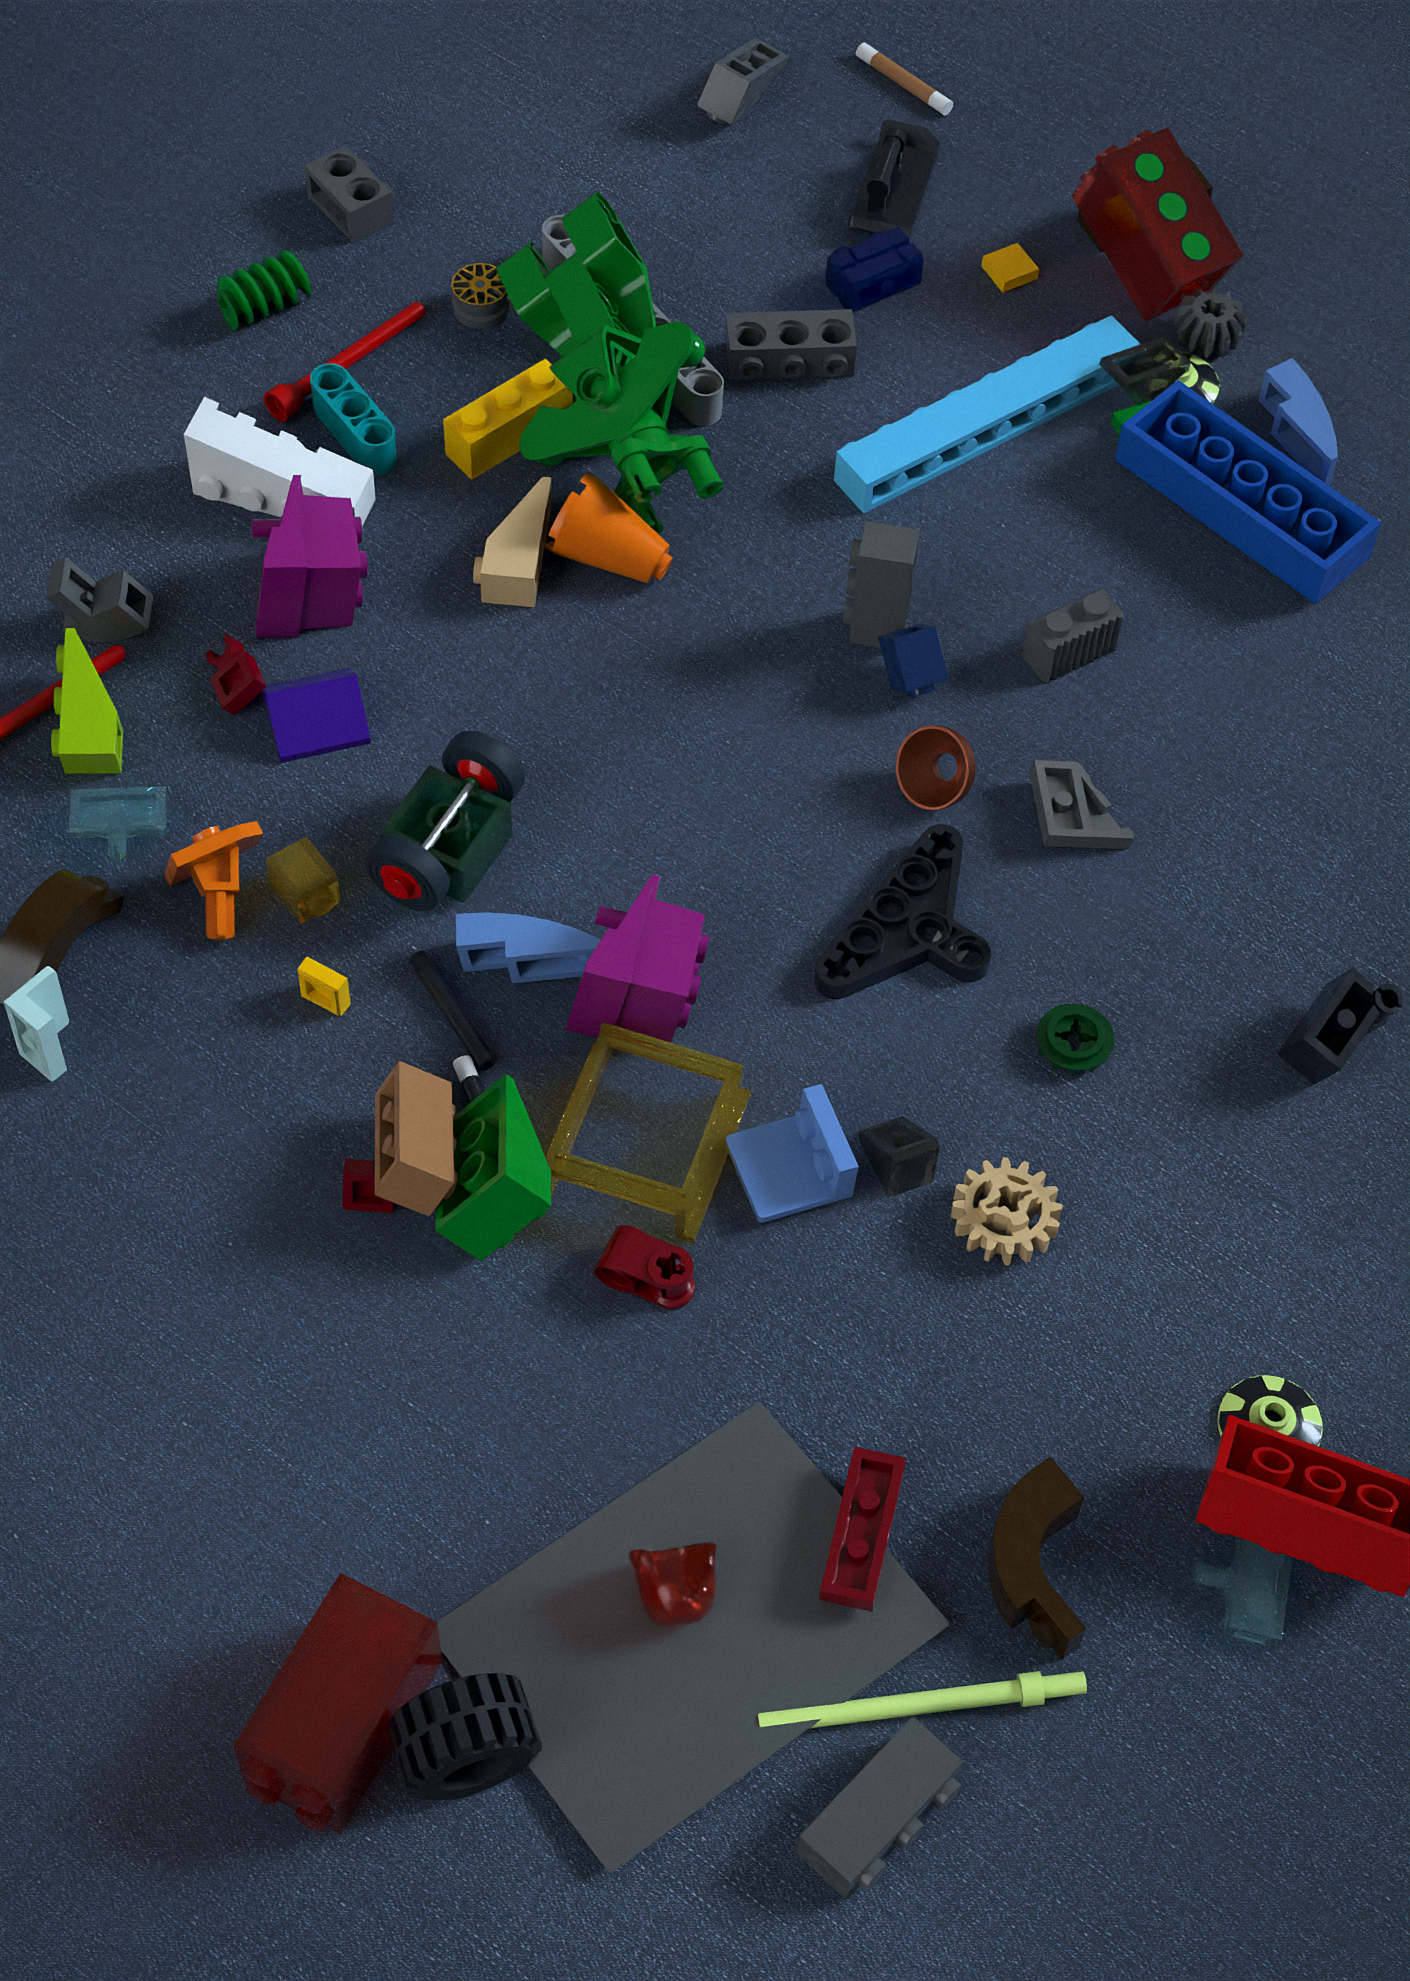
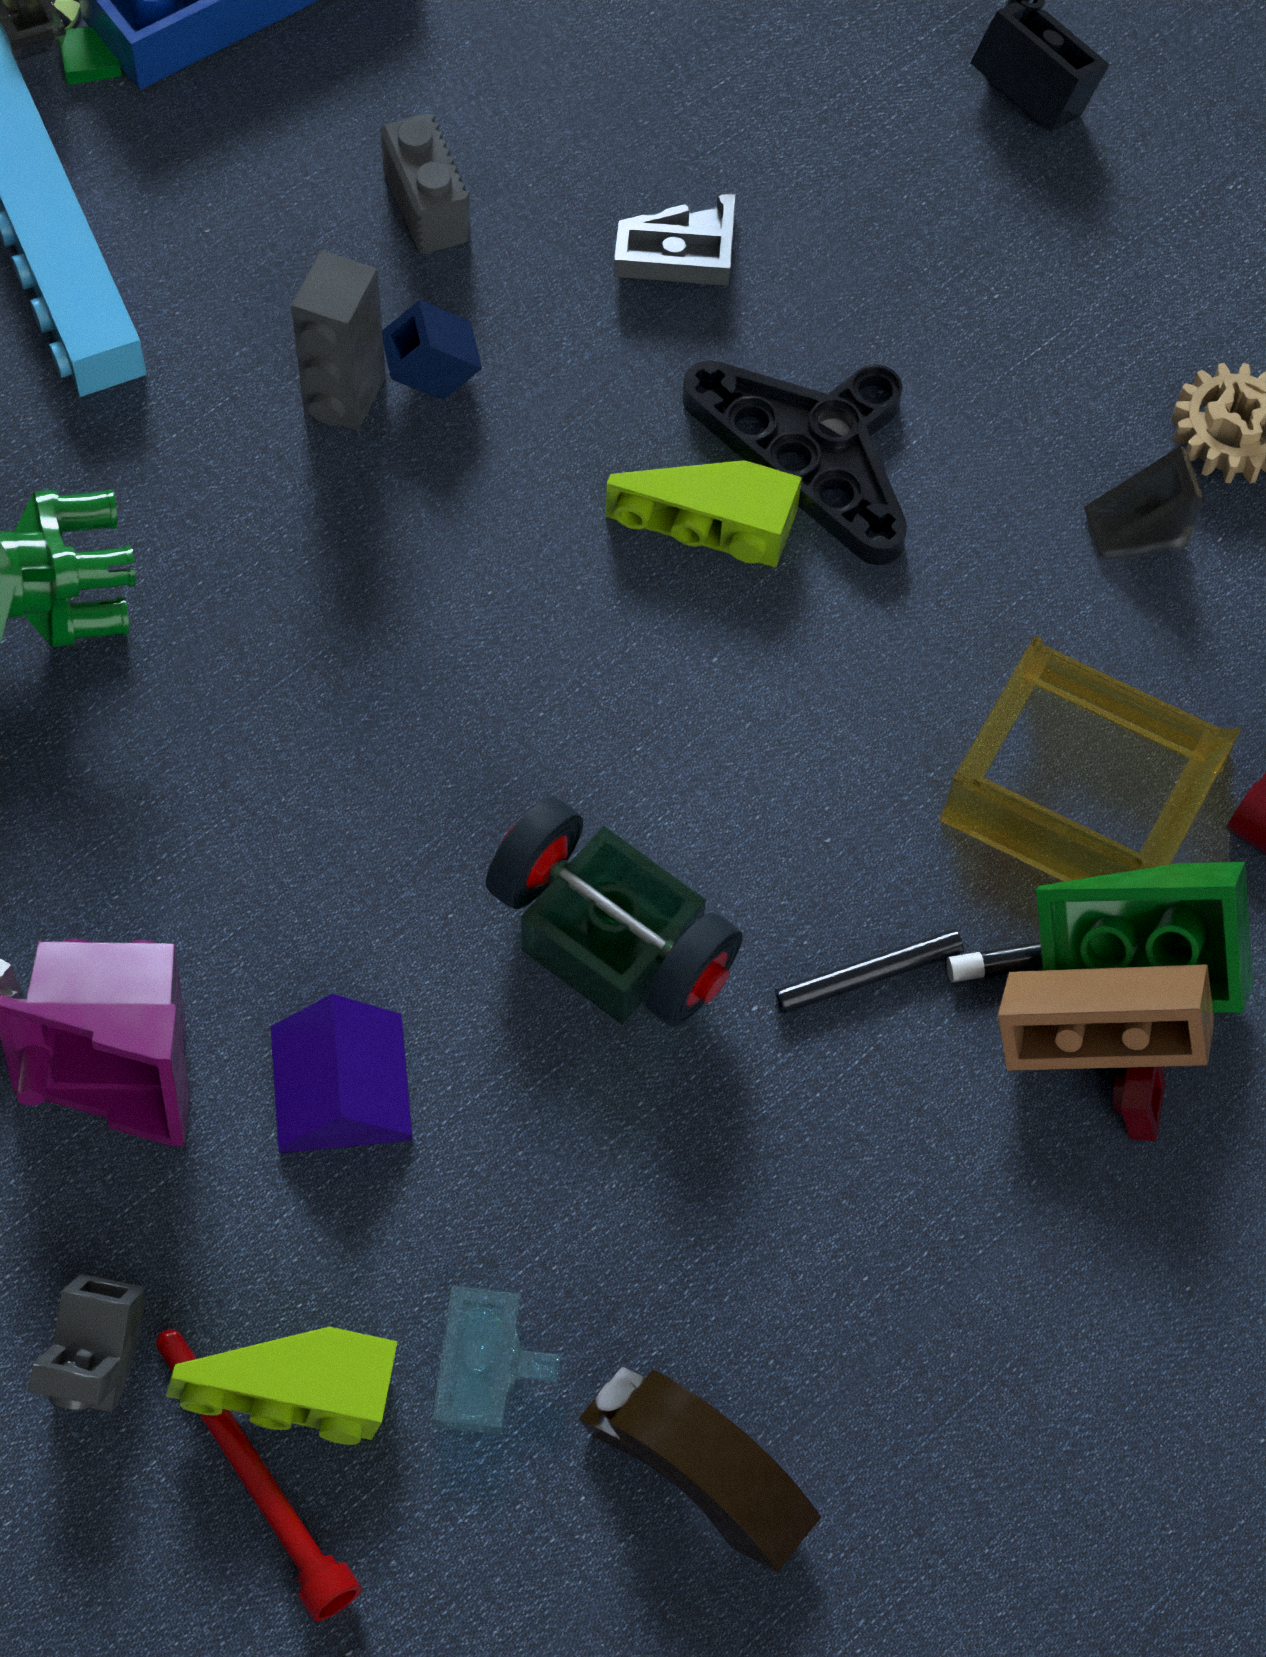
camera: 80 degrees left, 5 degrees up
light aqua panel [4,966,69,1082] -> none
orange piece [164,821,263,941] -> none
dark red plate [206,634,266,716] -> none
clear yellow brick [266,836,341,924] -> none
yellow tile [297,957,351,1016] -> none
medium blue slope [455,912,601,983] -> none
tan slope [473,477,552,608] -> none
orange cone [545,472,673,584] -> none
magenta piece [566,875,709,1045] -> none
medium blue bracket [725,1084,859,1223] -> none
copper piece [895,725,976,810] -> none
dark green gear [1035,1004,1114,1076] -> none
none -> lime slope [606,460,802,568]

